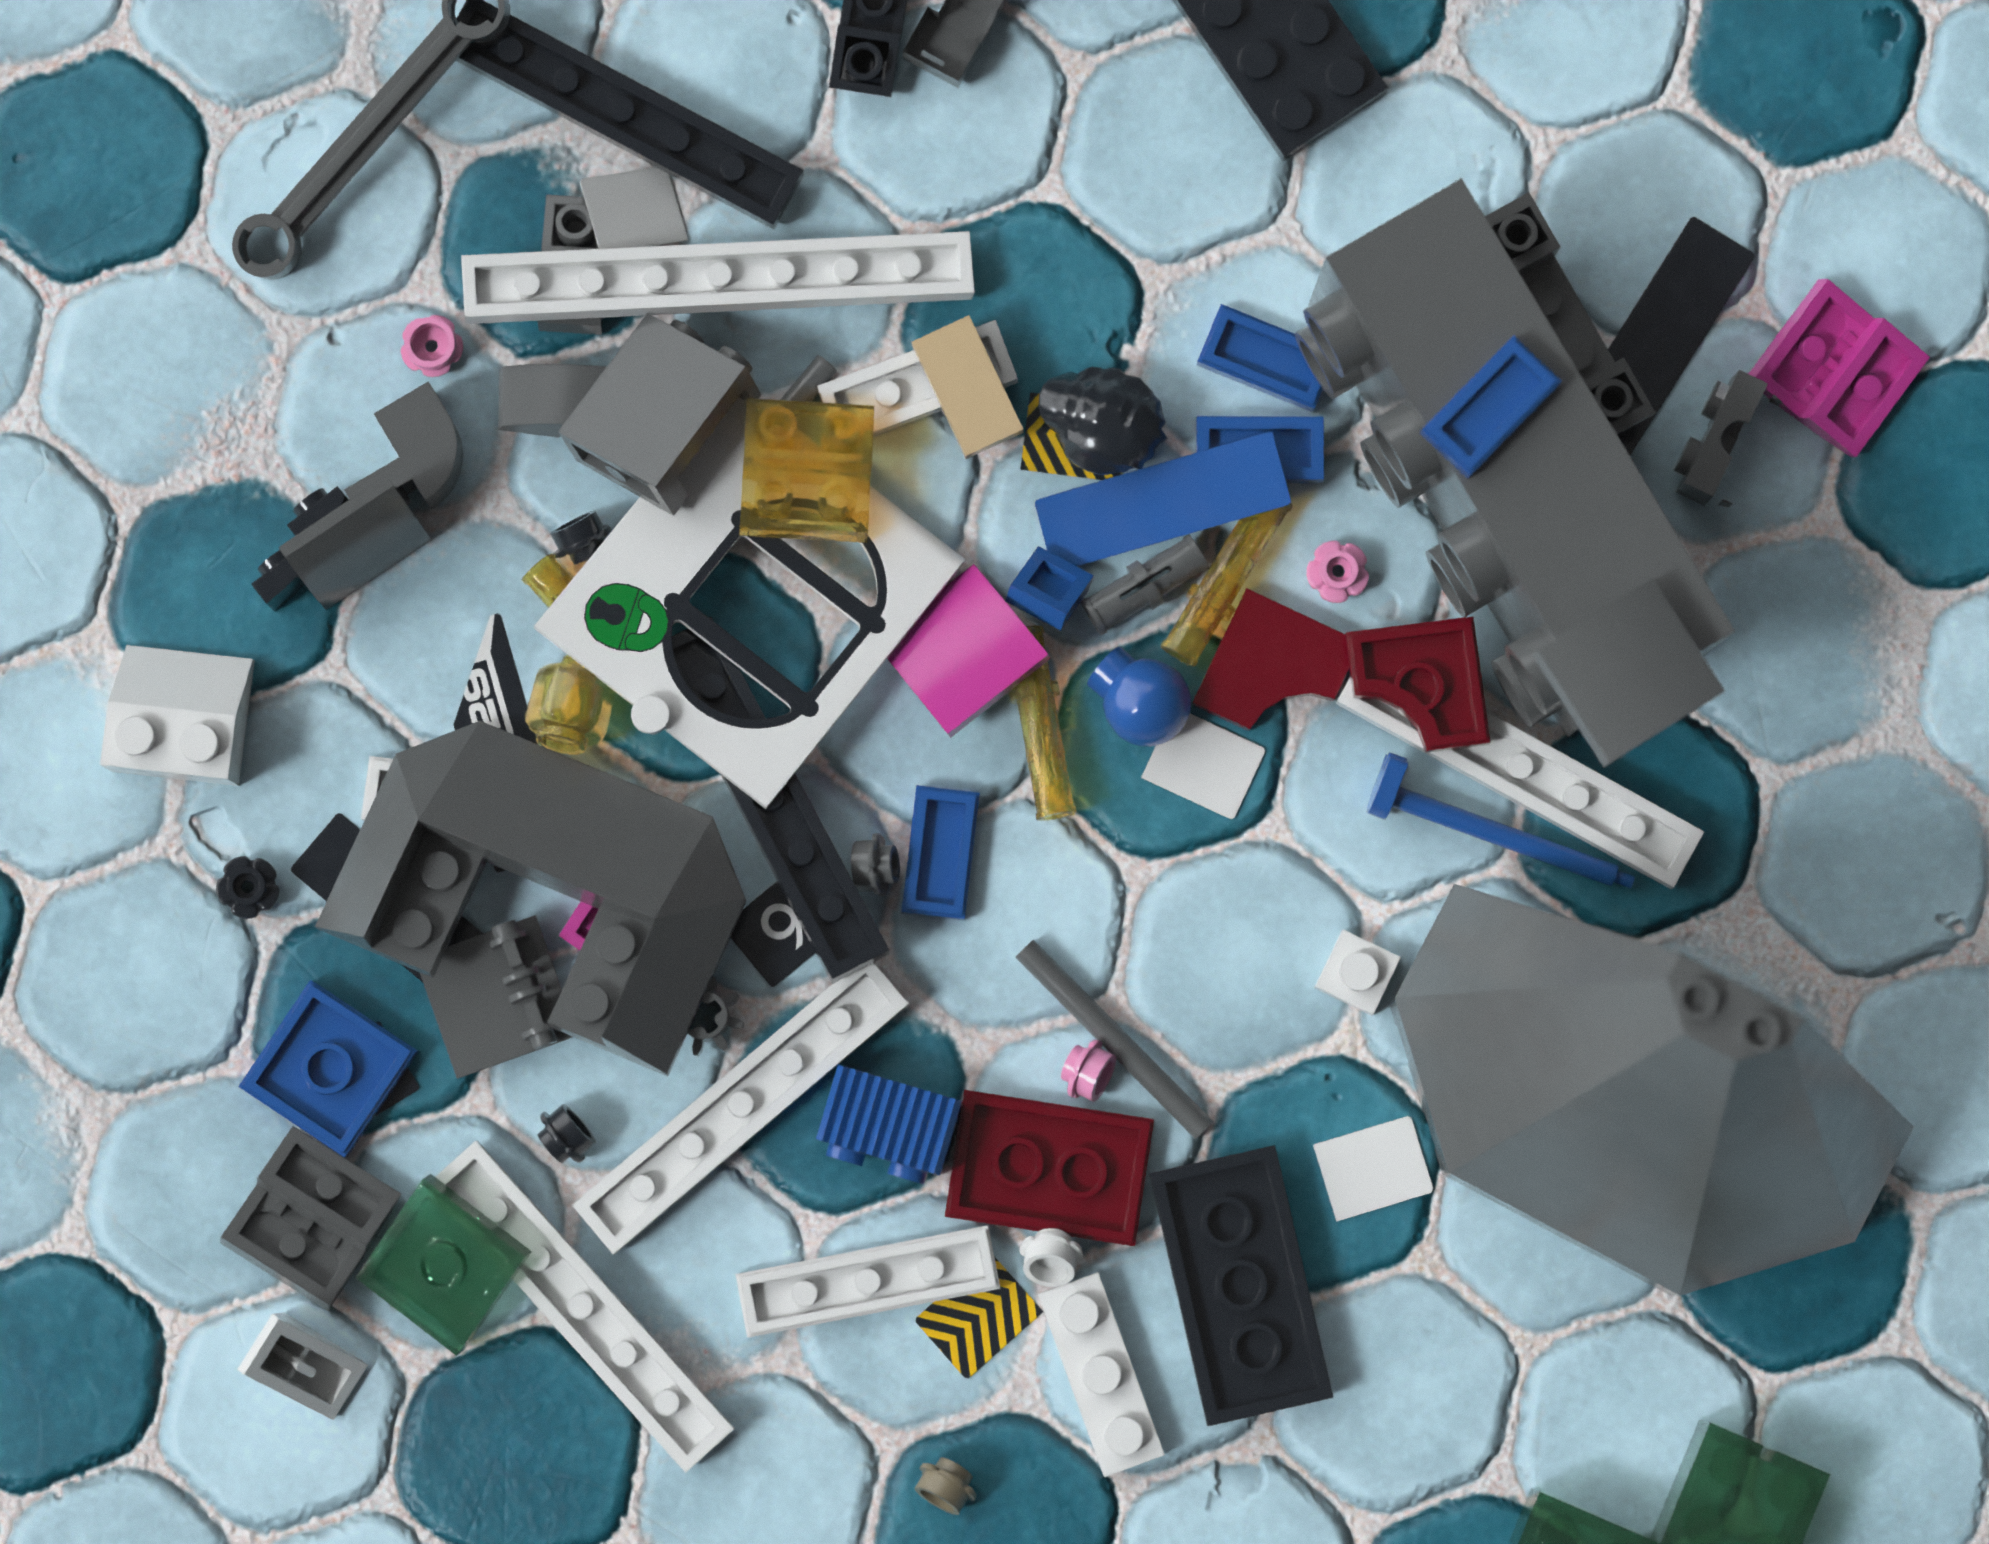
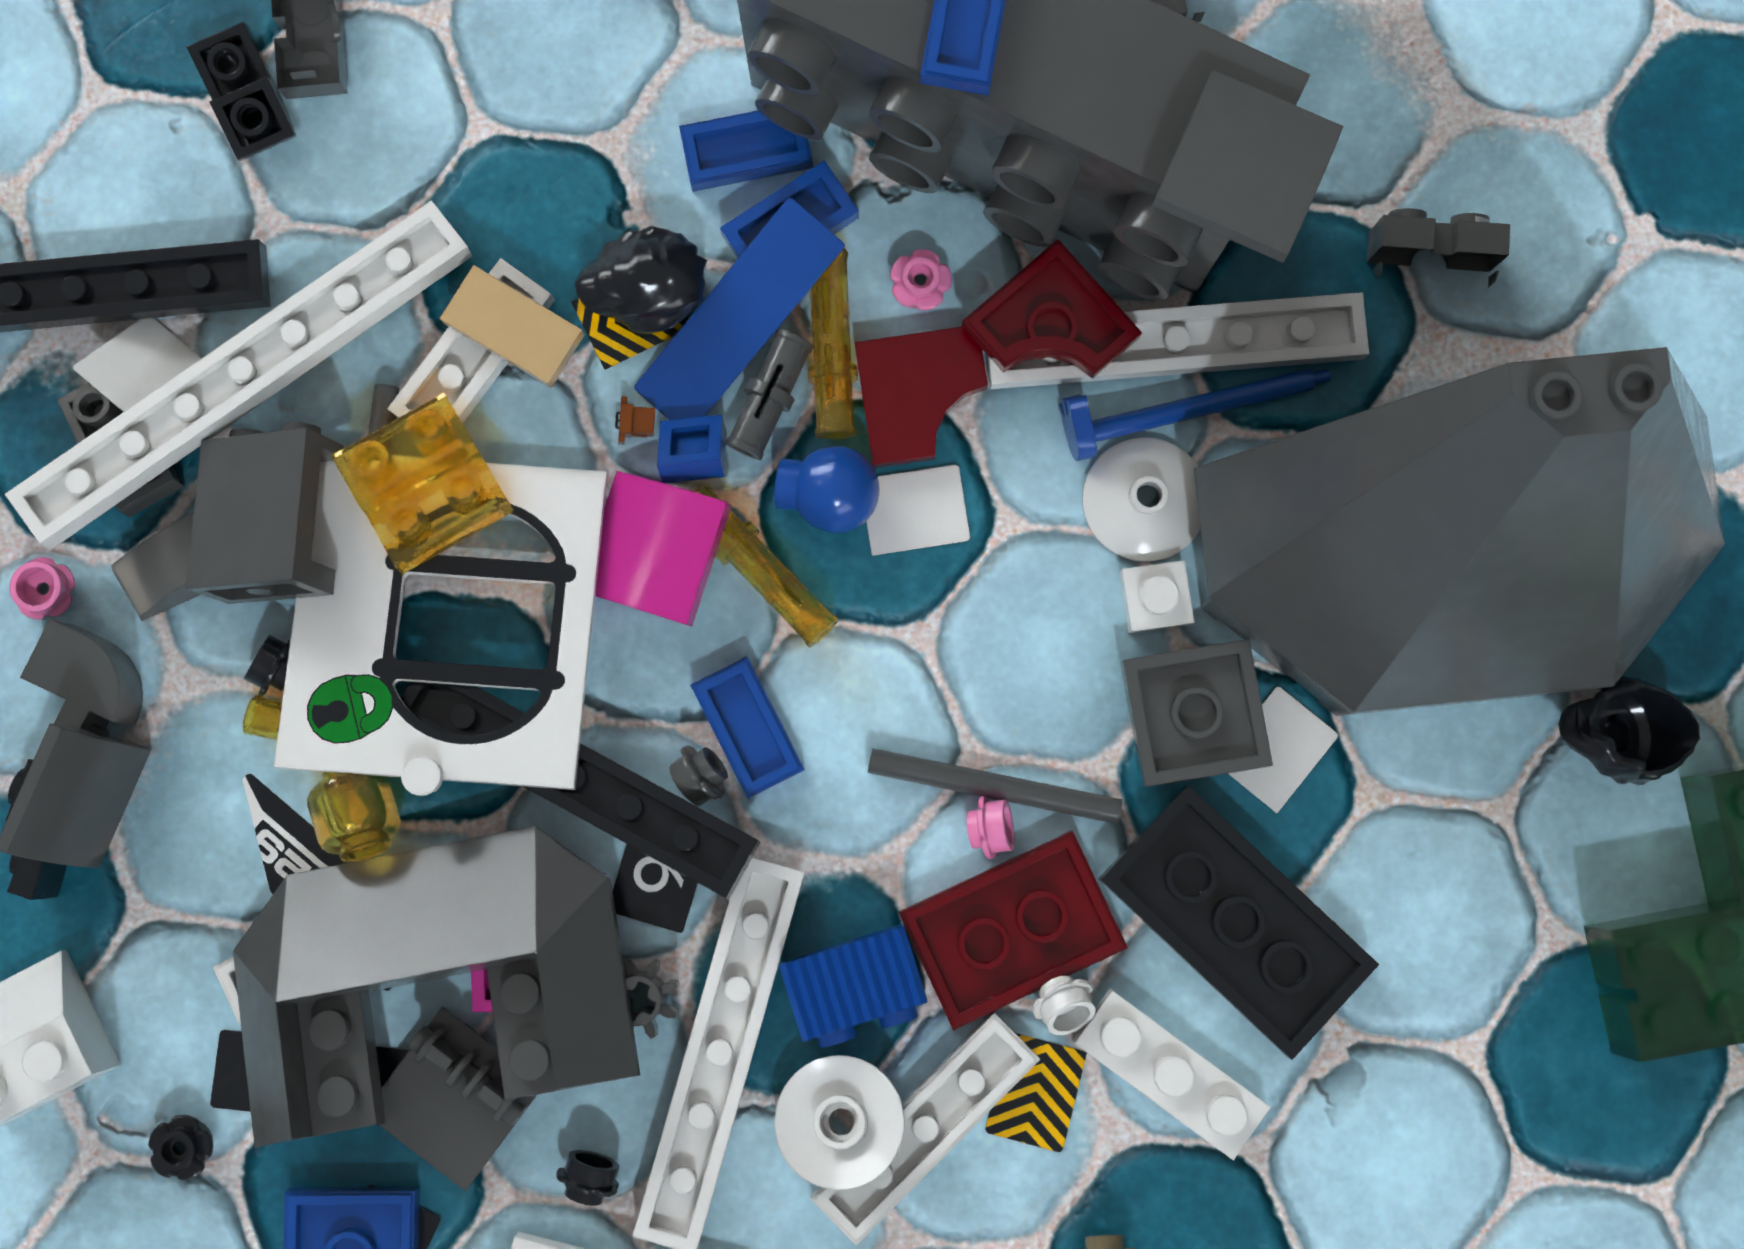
camera: 30 degrees left, 0 degrees up
none -> dark orange piece [615,396,655,445]
none -> white dish [774,1055,905,1190]
none -> white dish [1082,437,1201,562]
none -> dark grey plate [1121,639,1273,788]
none -> dark grey piece [1366,208,1511,288]
none -> black hair [1558,677,1700,785]

